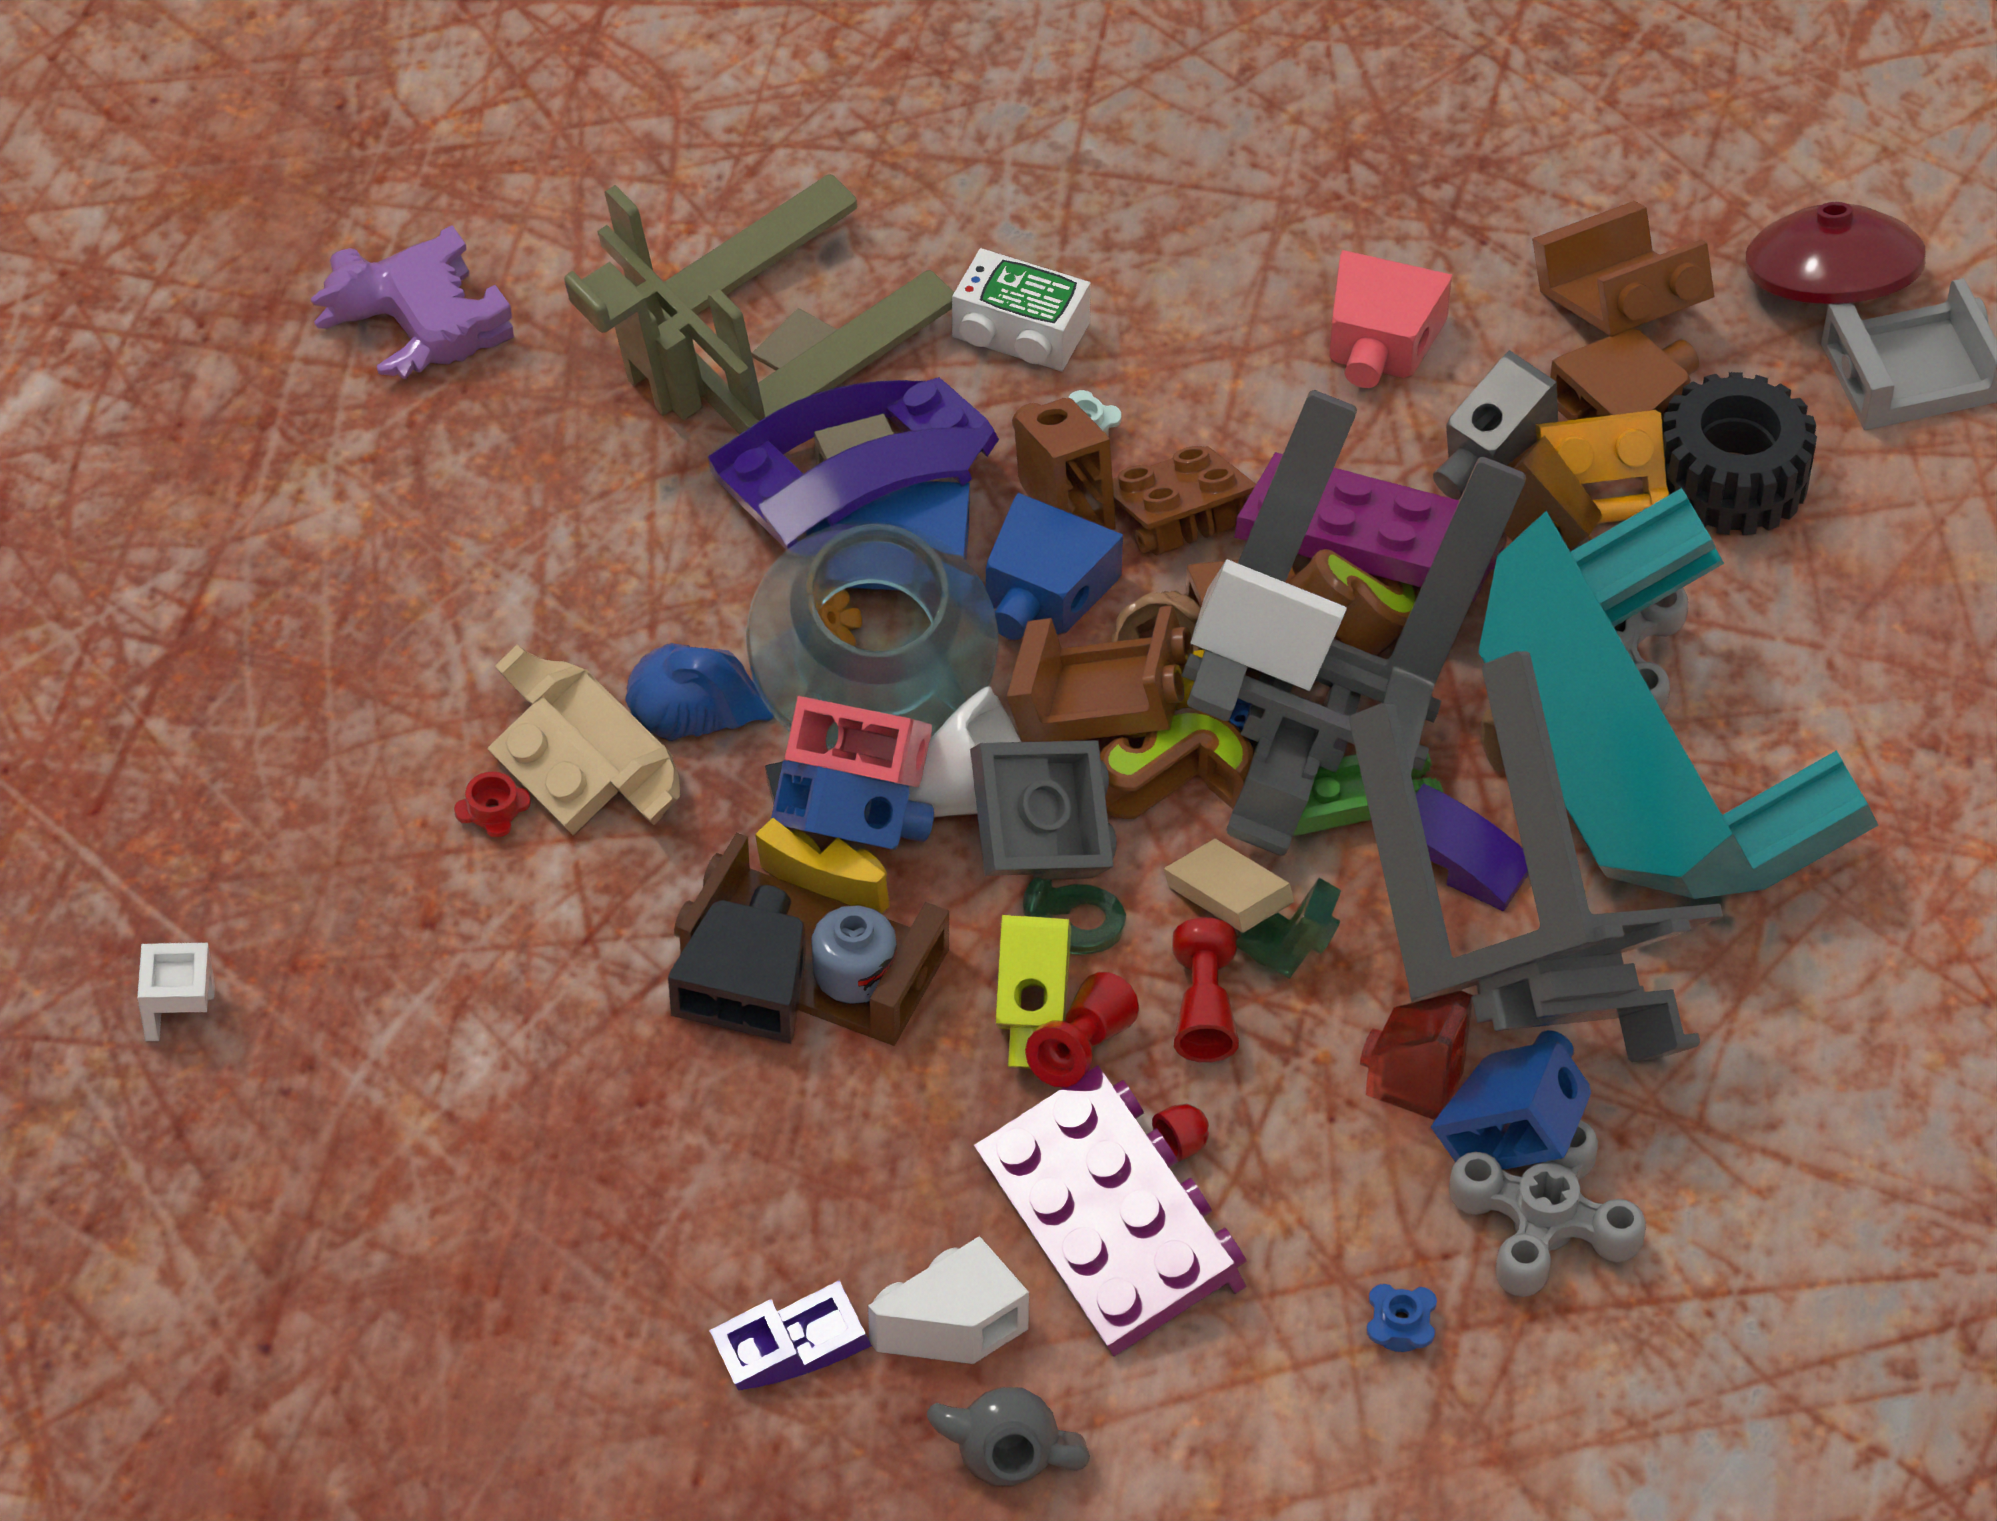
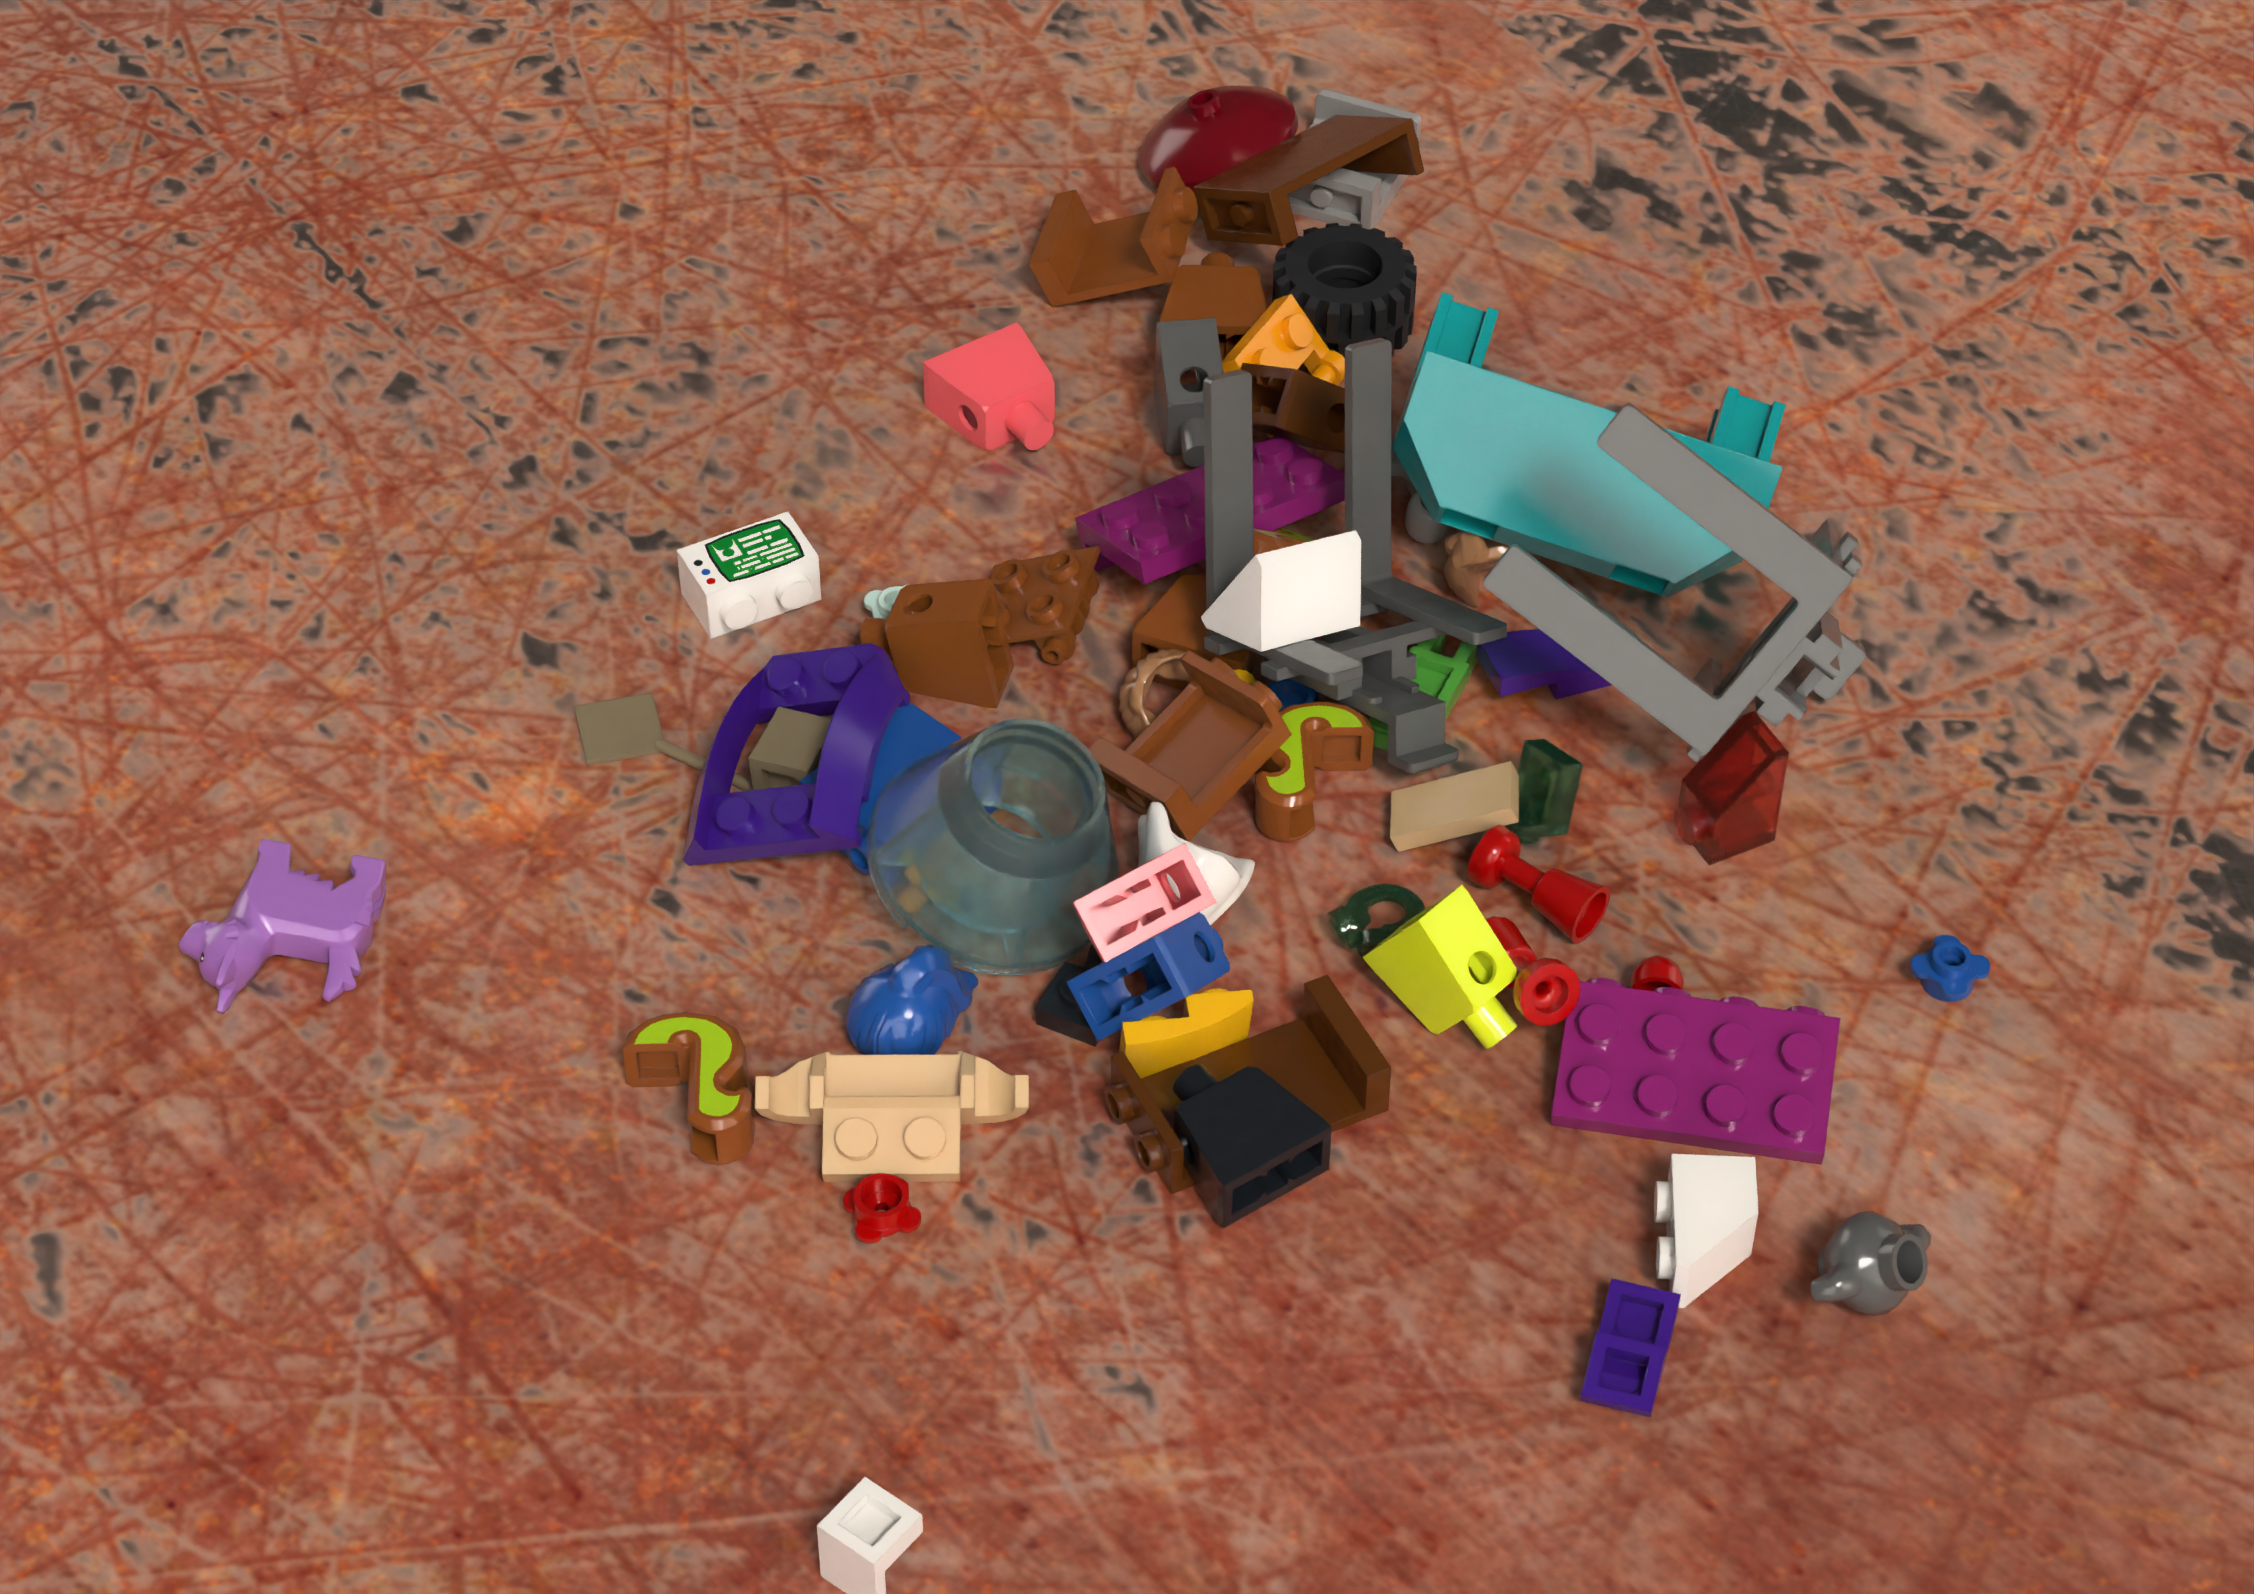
camera: 50 degrees left, 5 degrees down
olive piece [564,174,954,434] -> none
sand blue head [811,905,897,1004] -> none
dark grey plate [970,741,1116,880] -> none
blue torso [986,493,1123,640] -> none
blue torso [1431,1030,1591,1170] -> none
light grey gear [1449,1120,1646,1297] -> none
none -> dark orange animal [622,1012,755,1165]
none -> reddish brown panel [1194,115,1424,246]

